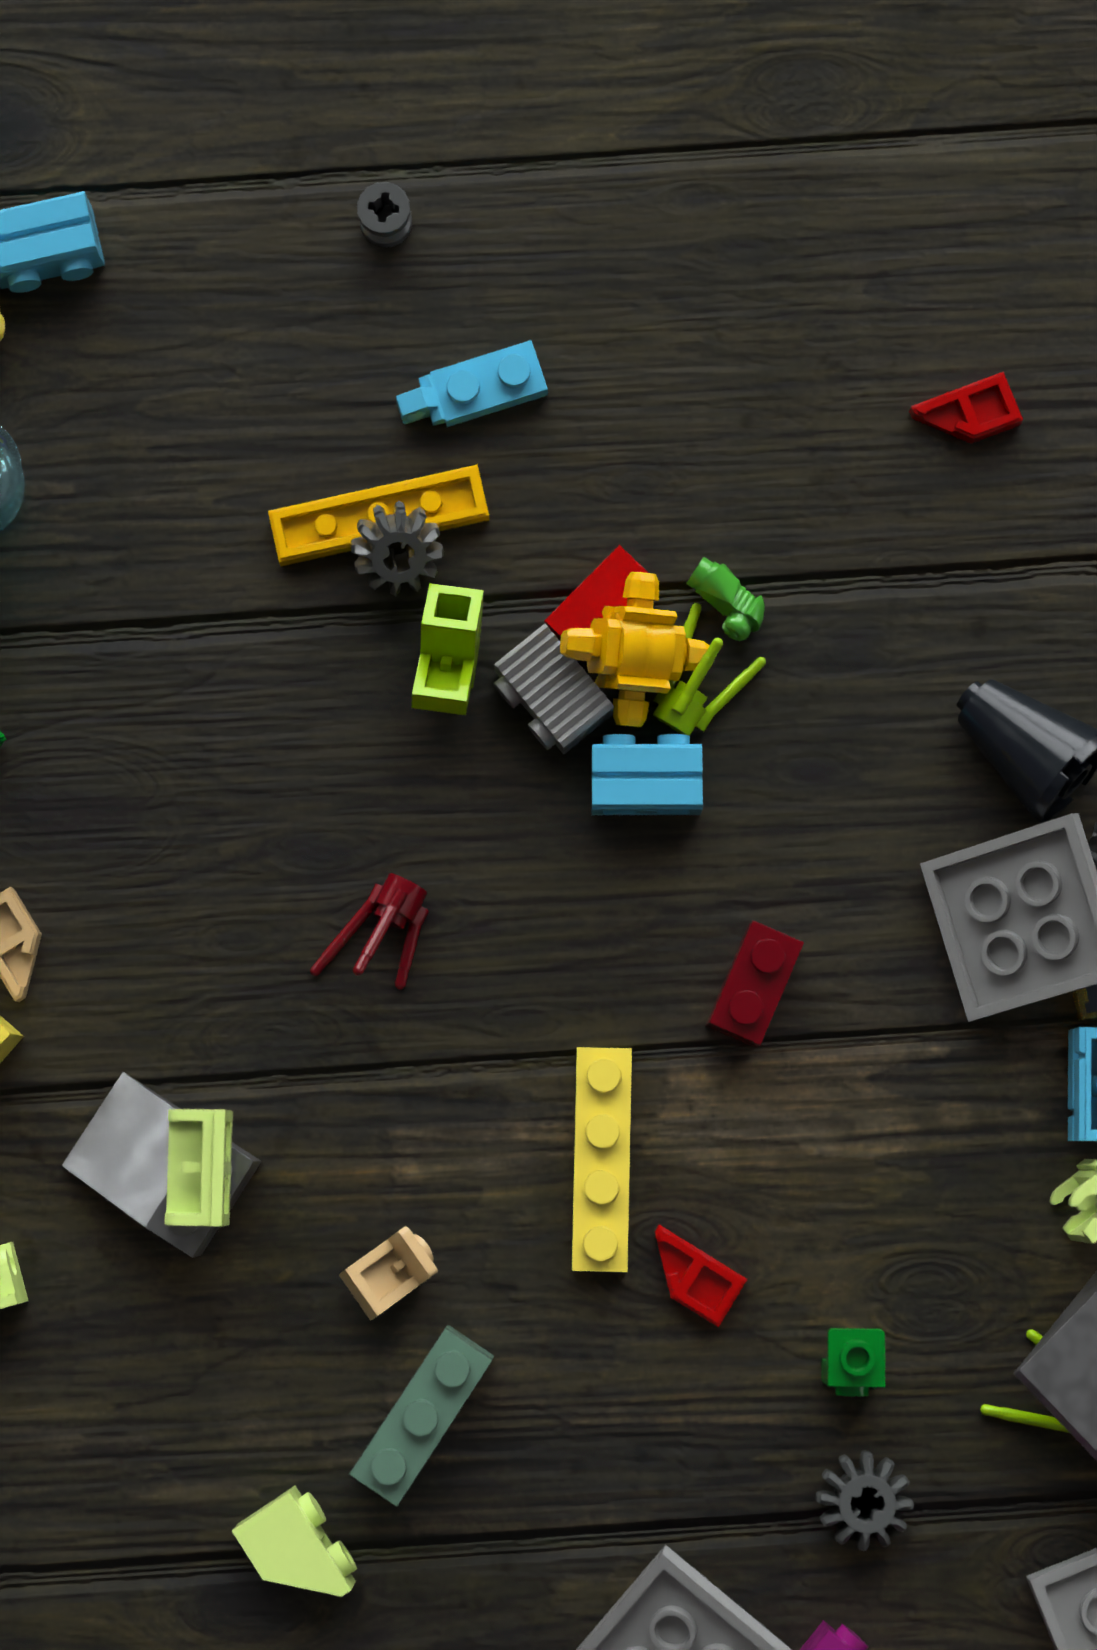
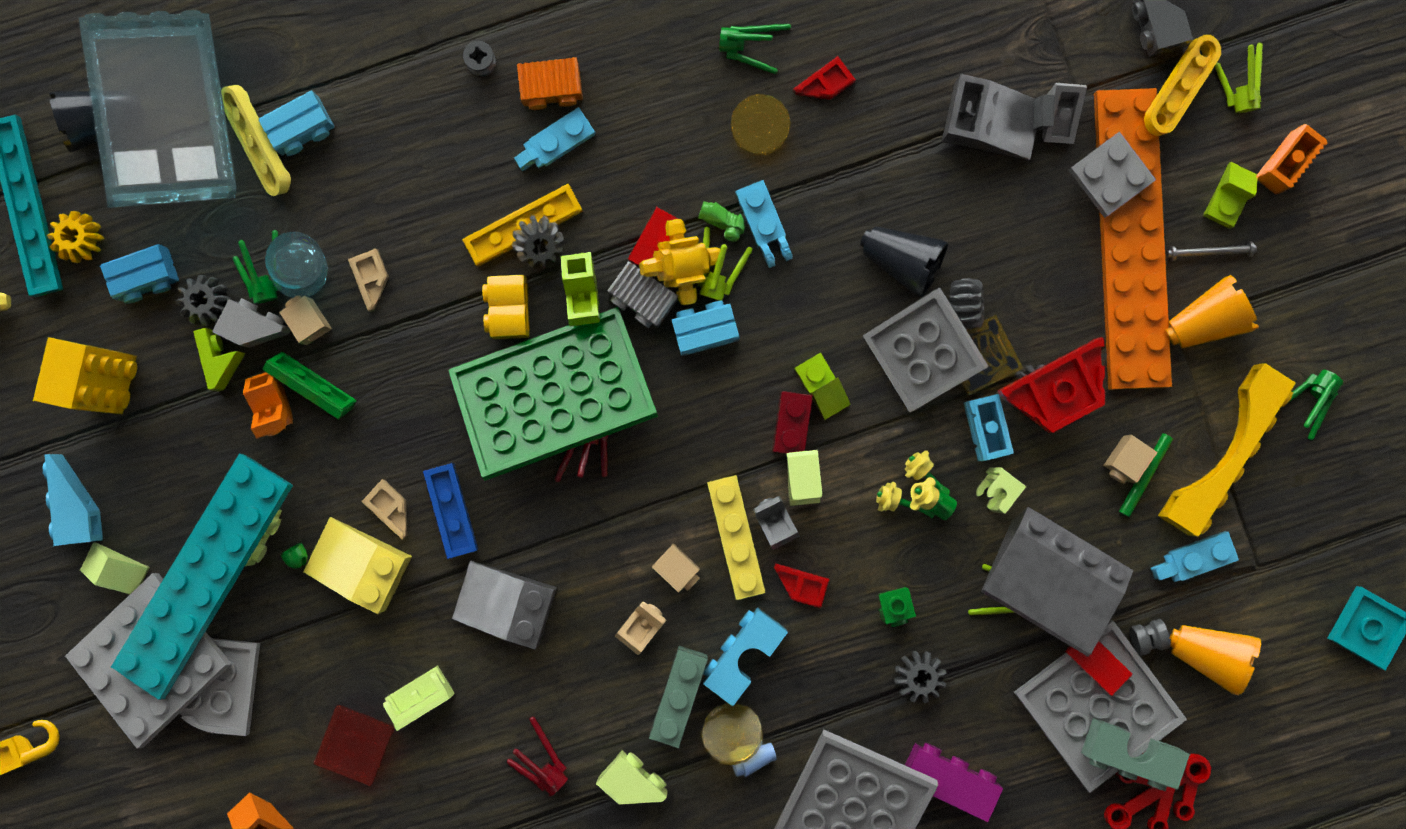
camera: 20 degrees left, 5 degrees up
yellowish green hinge [165,1109,233,1226] -> none
none -> tan tile [348,249,389,312]
none -> blue plate [423,463,478,559]
none -> plate [448,307,658,481]
none -> yellow brick [482,275,529,339]
none -> dark red plant [507,716,568,796]
none -> orange brick [517,57,583,110]
none -> tan brick [652,543,700,593]
none -> clear yellow tile [701,703,763,765]
none -> medium azure arch [703,607,788,706]
none -> green plant [719,24,791,74]
none -> light blue cone [729,742,777,777]
none -> clear yellow tile [731,94,791,155]
none -> medium azure hinge [735,180,793,268]
none -> dark grey bracket [753,496,800,550]
none -> yellowish green slope [787,450,822,506]
none -> lime slope [794,353,851,420]
none -> light yellow plant [876,450,957,520]

